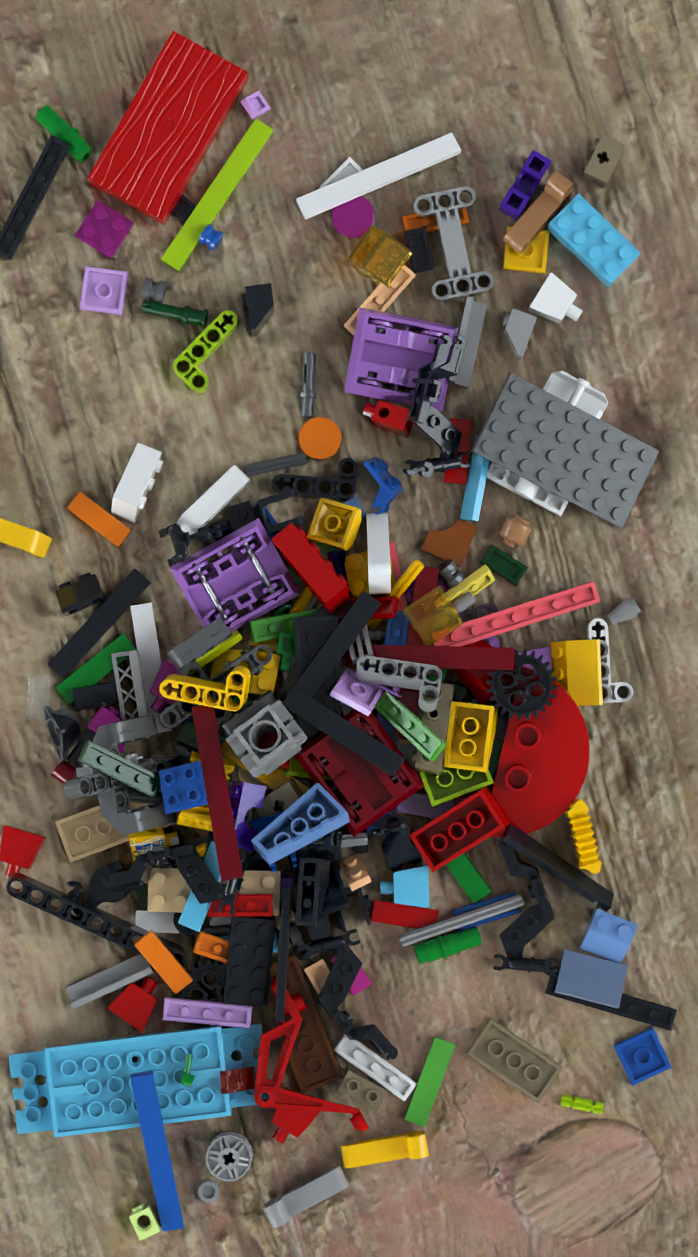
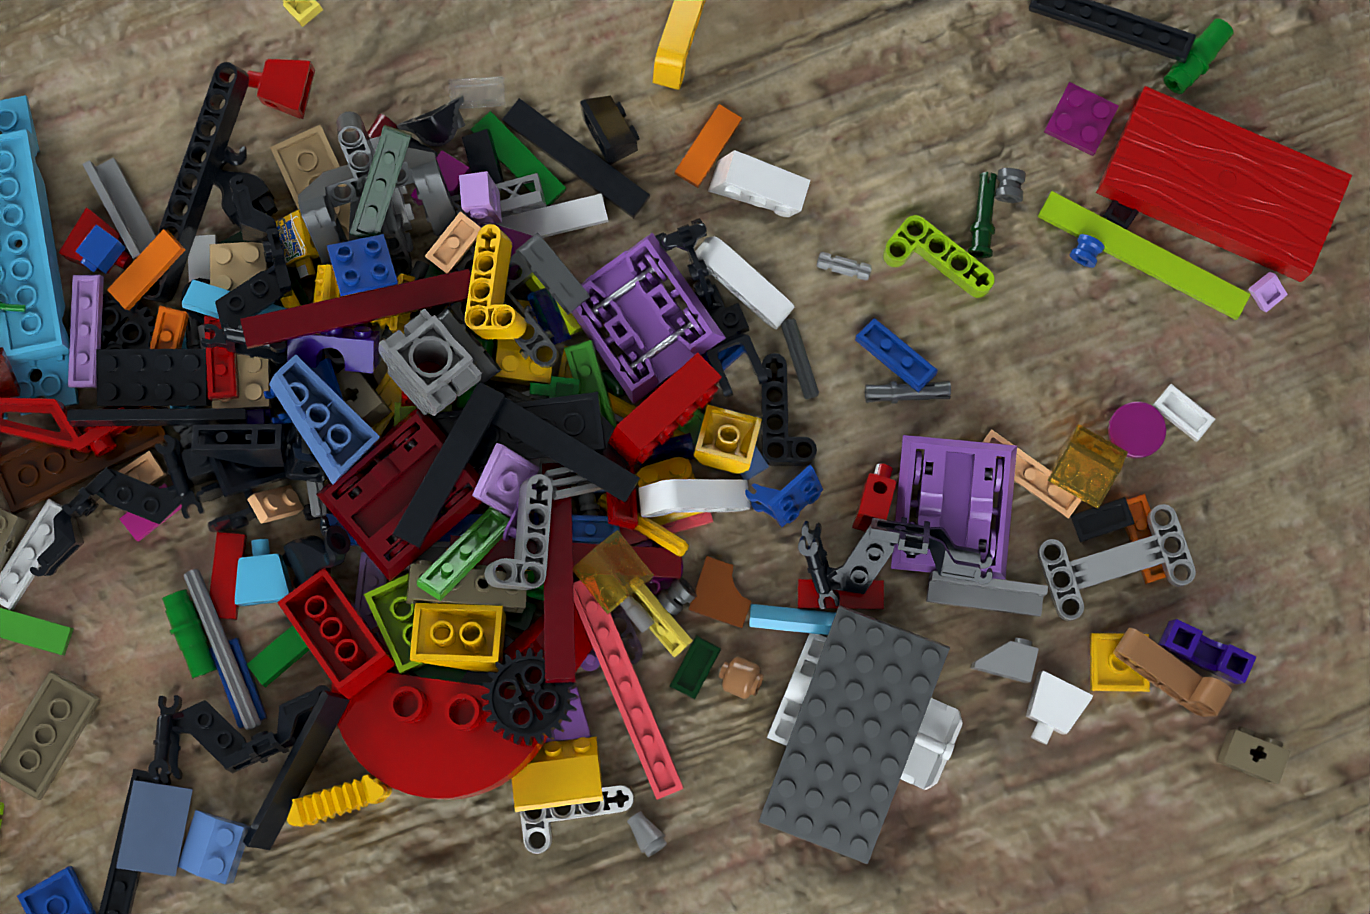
camera: 95 degrees right, 5 degrees down
lavender tile [80,266,128,315] -> none
black slope [242,283,275,337] -> none
white tile [296,132,461,220] -> none
orange tile [299,417,342,460] -> none
medium azure brick [547,193,640,288] -> none
none -> blue brick [75,225,126,274]
none -> light nougat plate [425,211,481,274]
none -> lavender brick [459,171,502,228]
none -> clear blue tile [527,288,572,345]
none -> light grey axle [817,252,872,280]
none -> blue tile [855,318,938,392]

